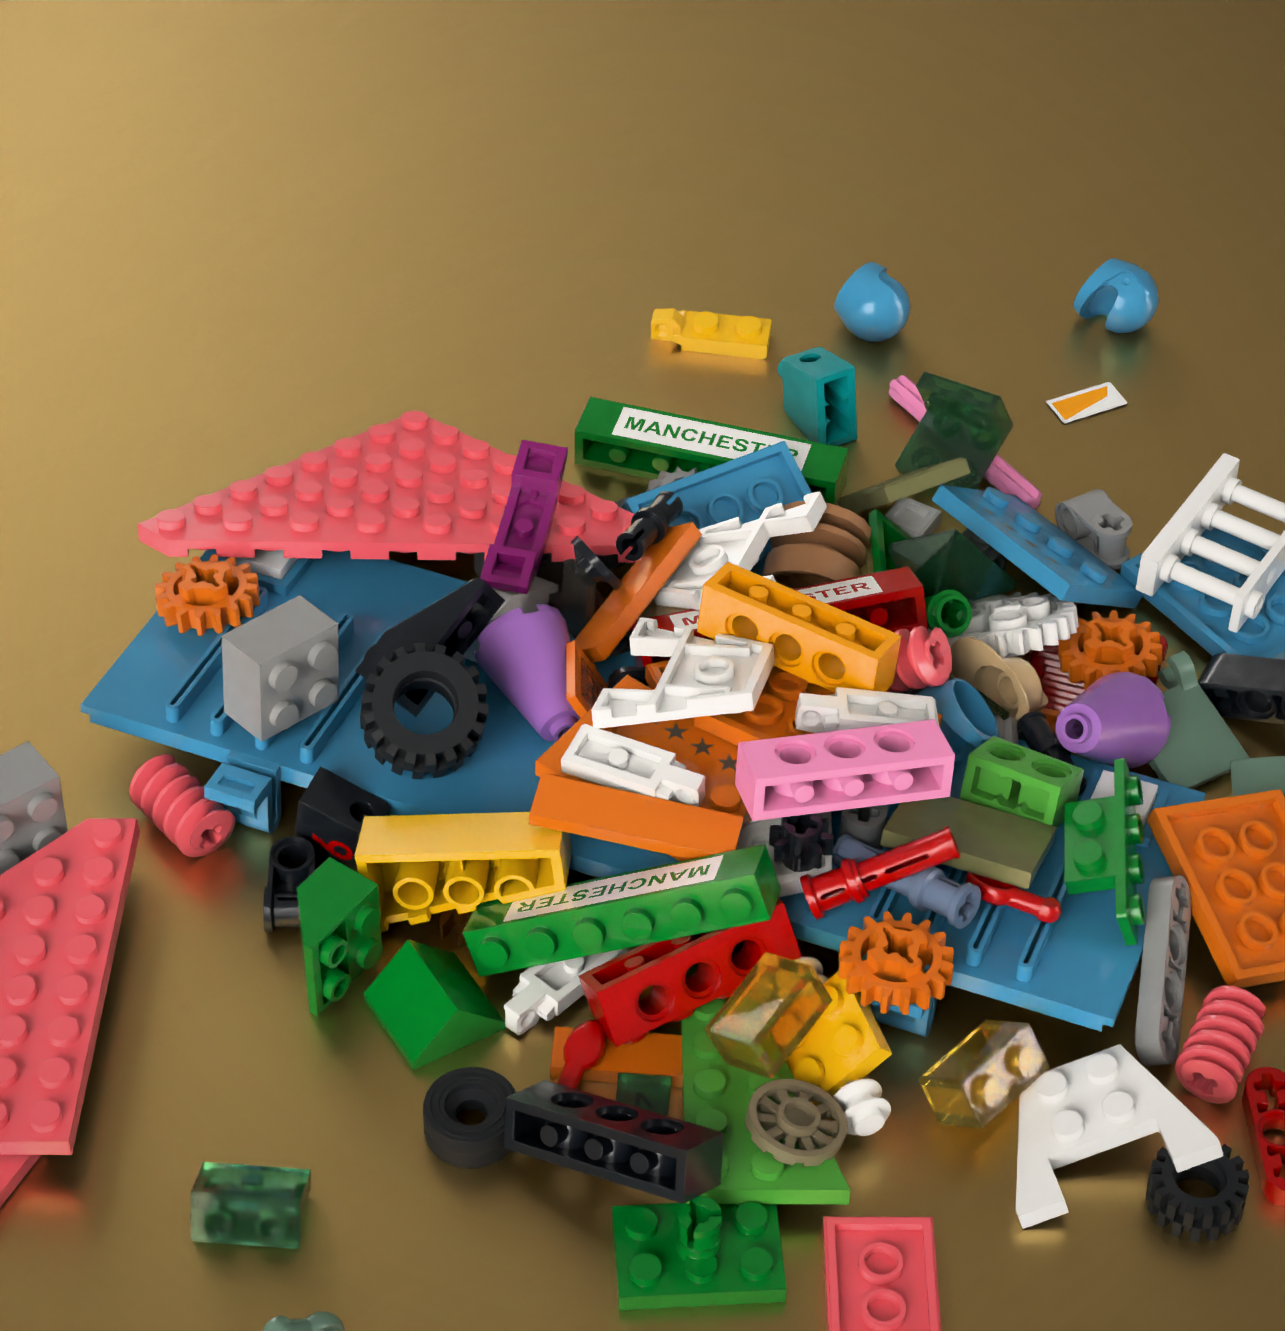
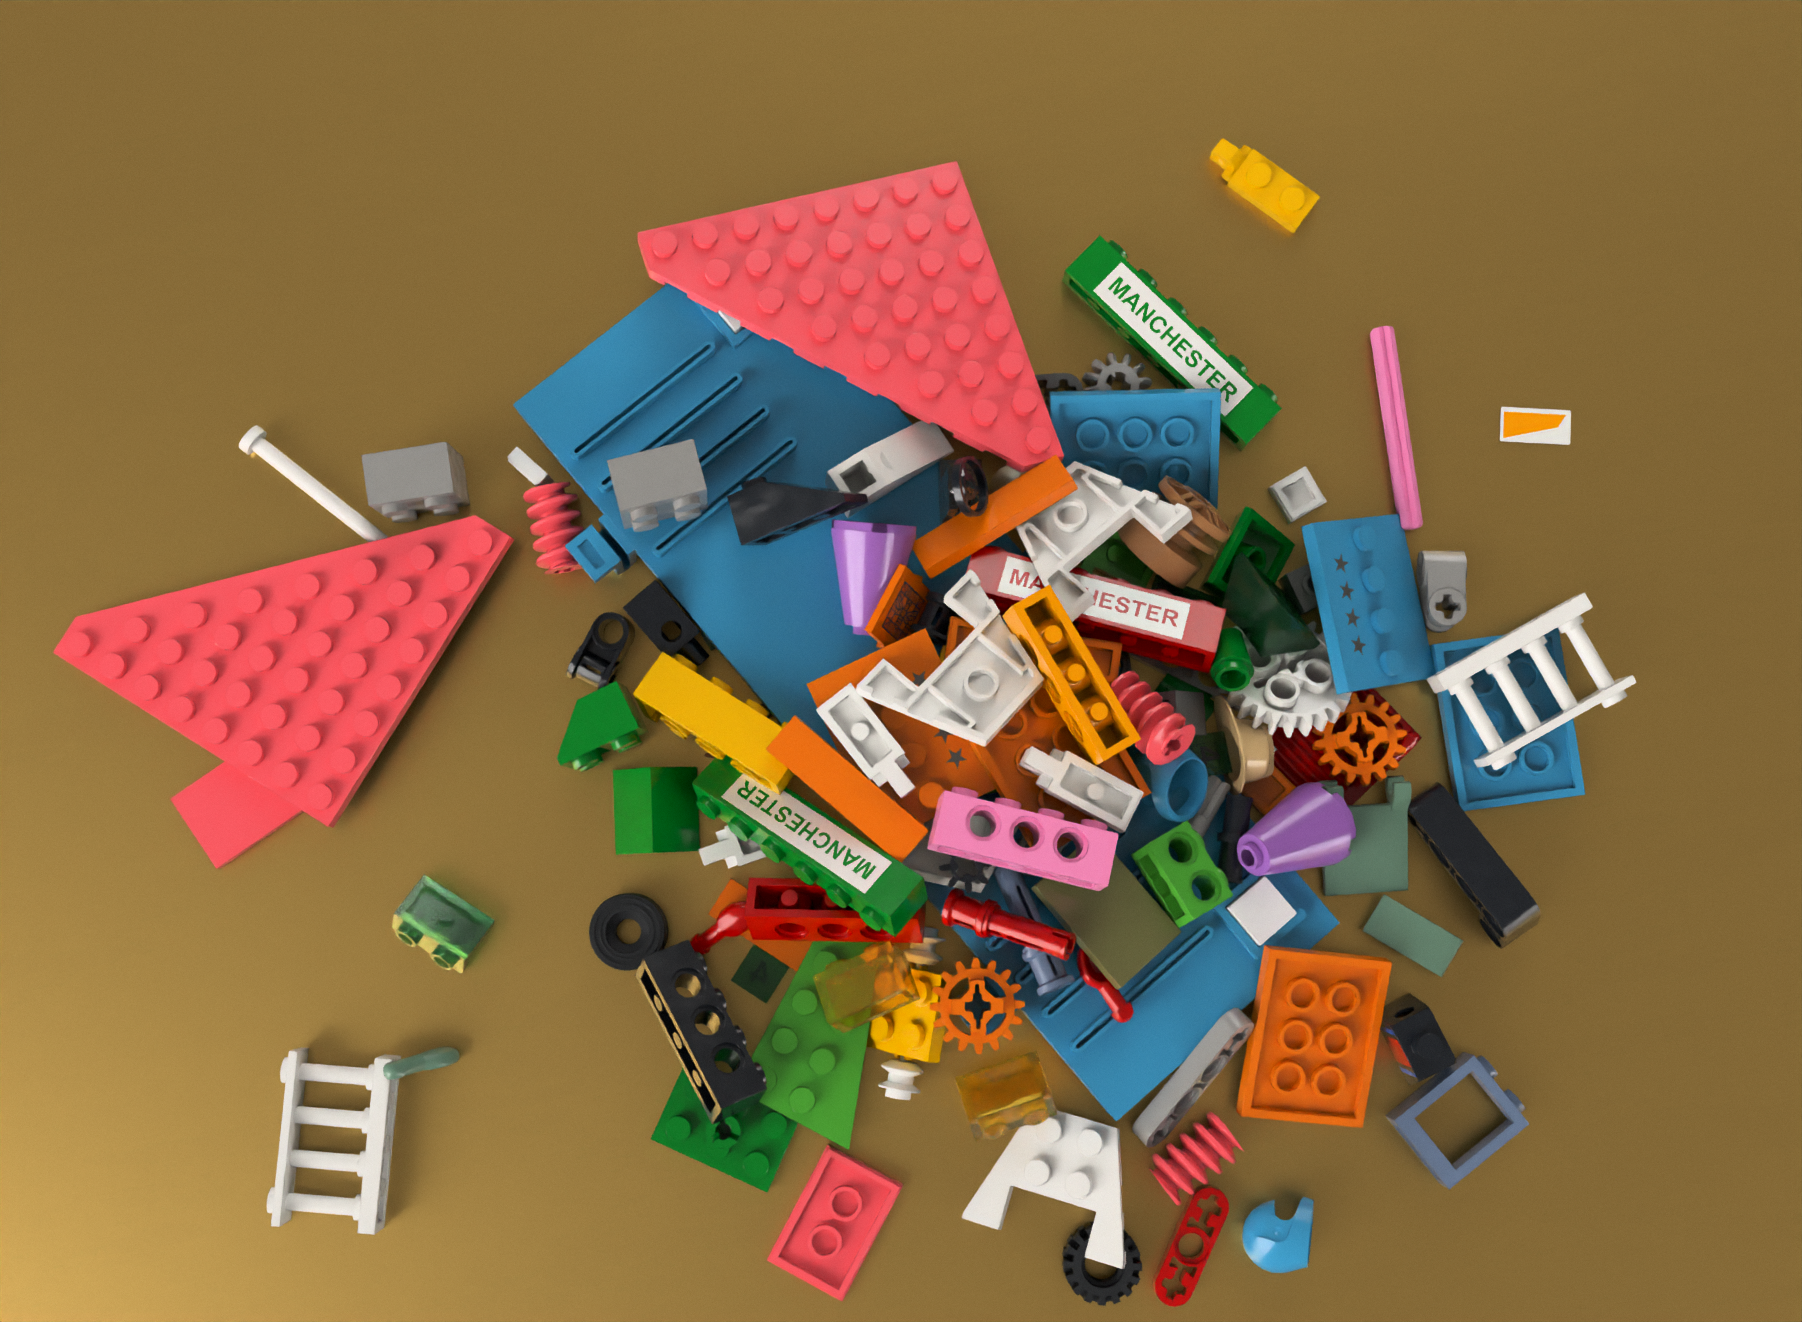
camera: 30 degrees right, 40 degrees up
orange gear [155,554,260,636] -> none
black tyre [360,643,489,779] -> none
magenta slope [480,440,568,594] -> none
black pin [616,491,683,561] -> none
dark tan wheel [745,1079,848,1167] -> none
teal torso [777,347,857,446] -> none
dark azure helmet [834,262,911,342] -> none
olive tile [837,457,971,513] -> none
clear green bracket [895,371,1014,489] -> none
green bracket [1064,758,1145,946] -> none
dark azure helmet [1073,258,1159,333] -> none
none -> white tile [507,447,554,487]

